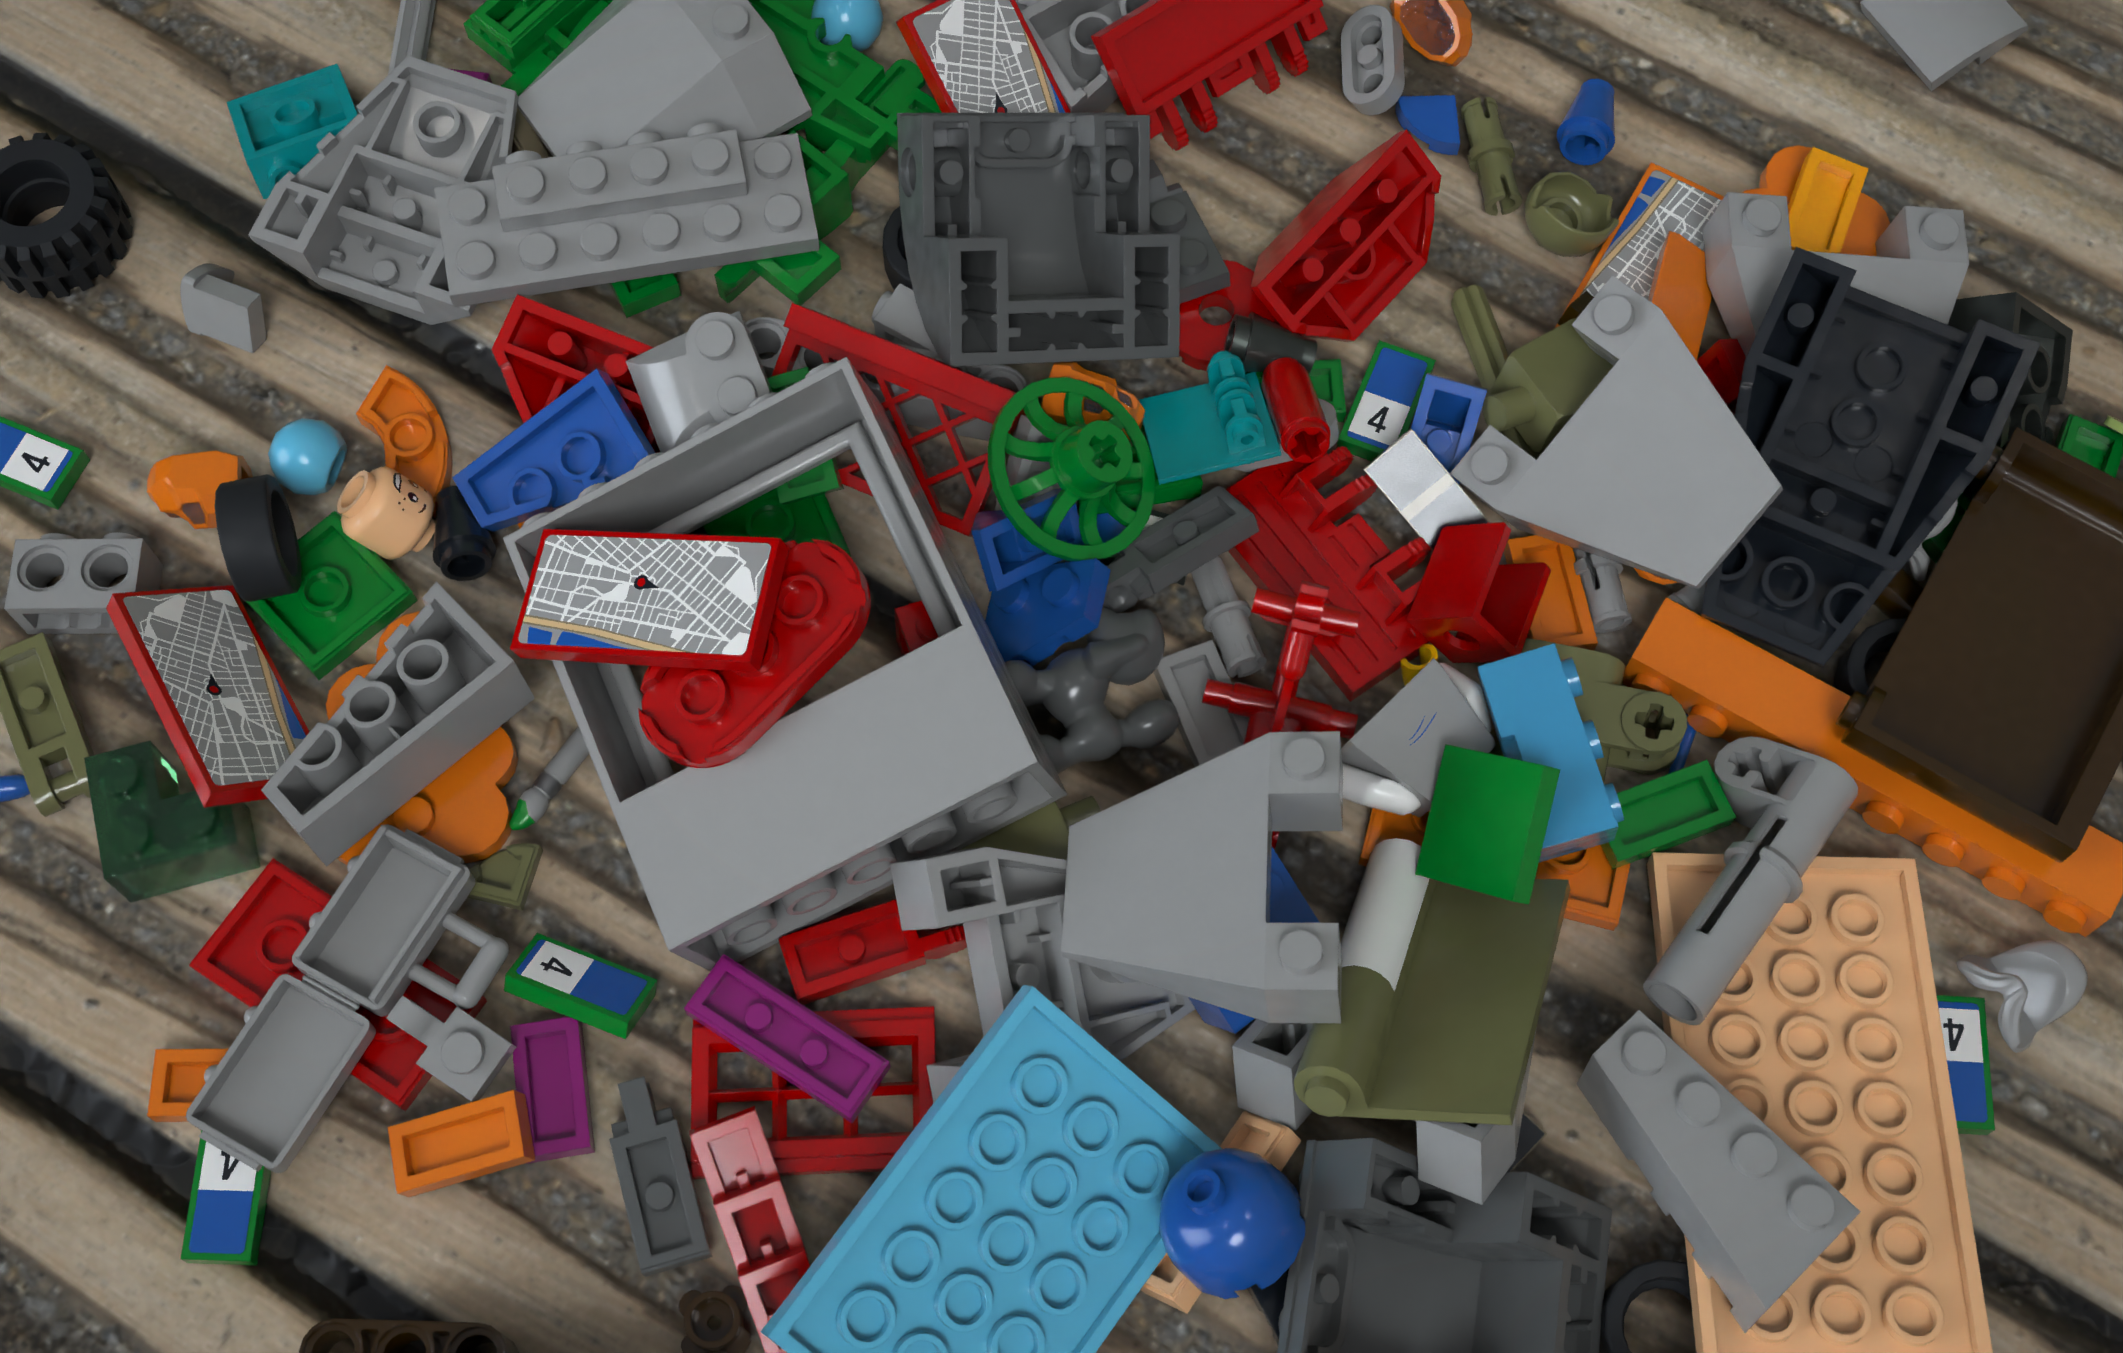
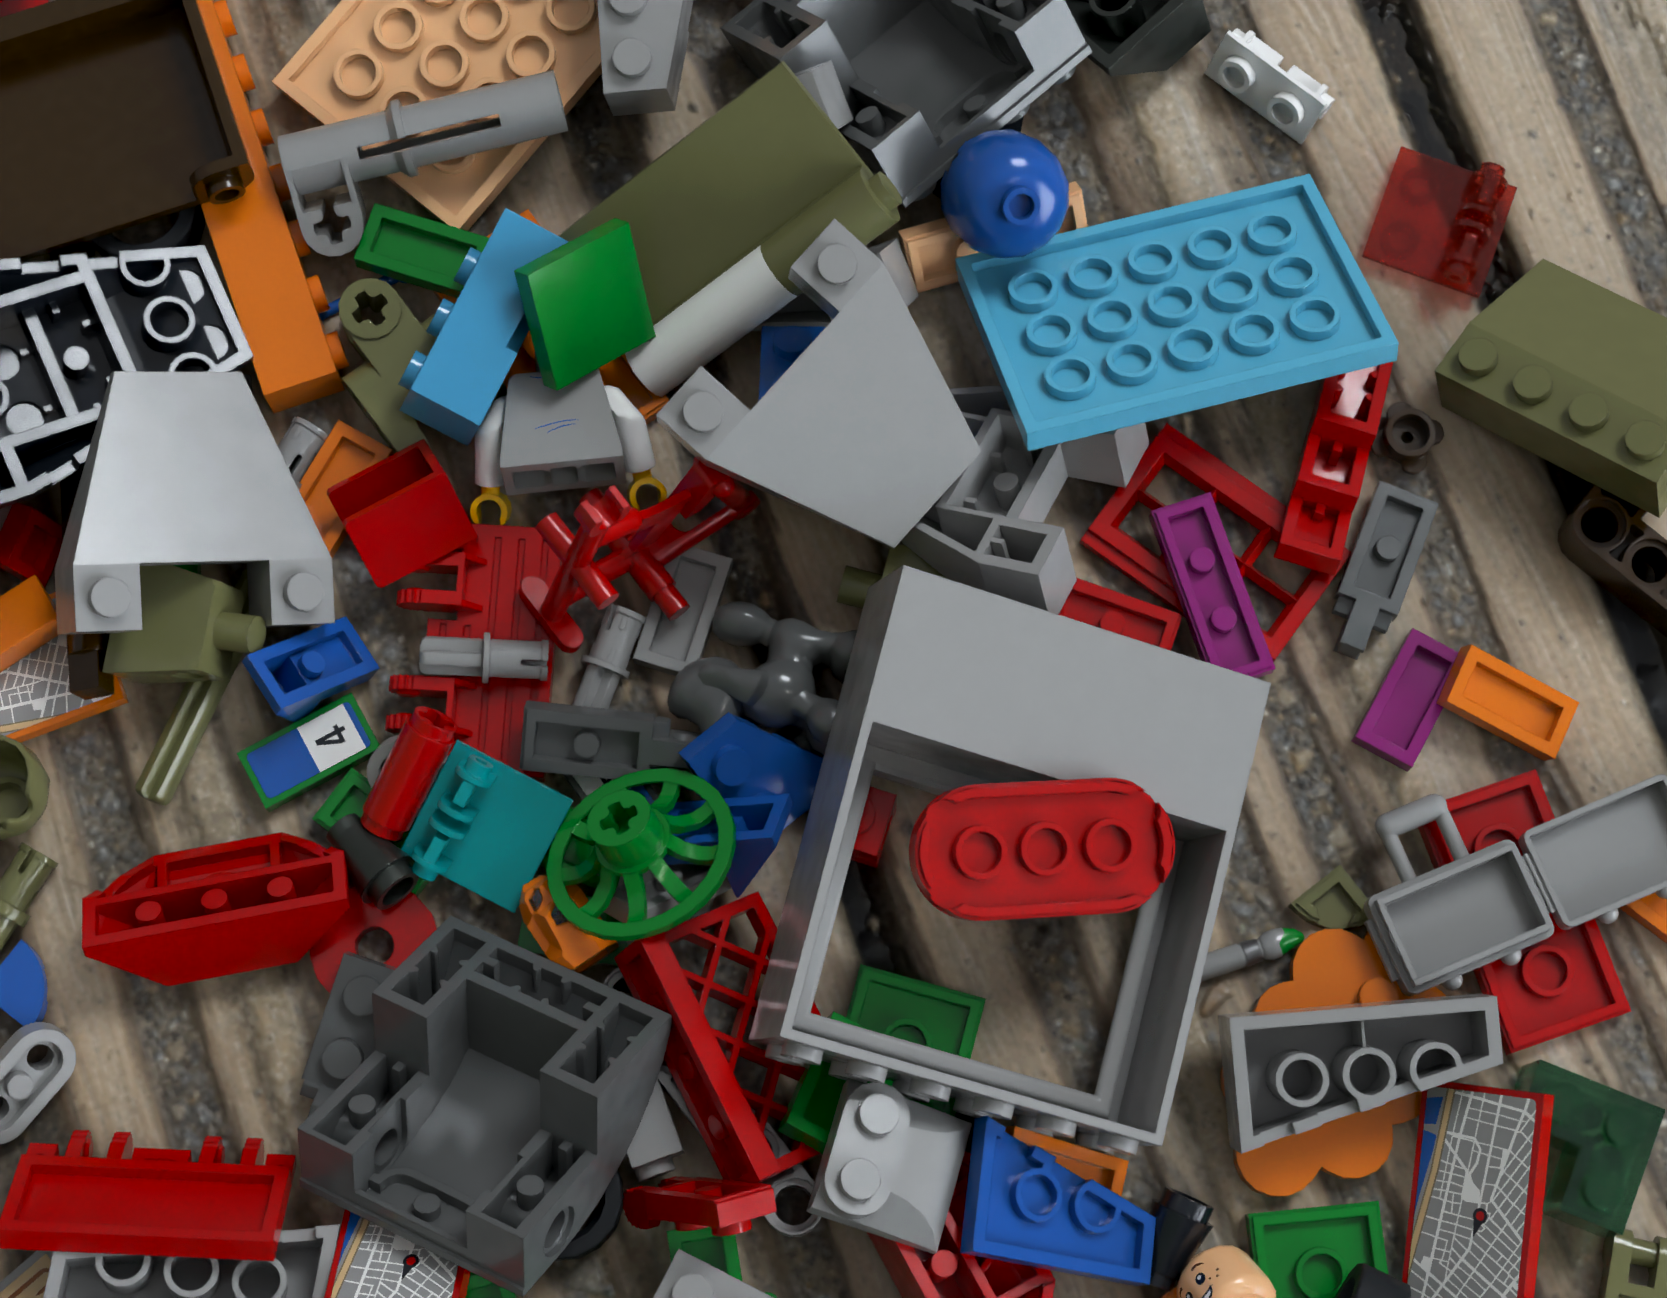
camera: 145 degrees left, 10 degrees up
light grey plate [386,995,516,1102] -> none
tile [504,933,657,1039] -> none
tile [510,529,789,672] -> none
tile [1363,428,1491,552] -> none
none -> light grey axle [419,632,549,683]
none -> red hinge [622,1176,777,1236]

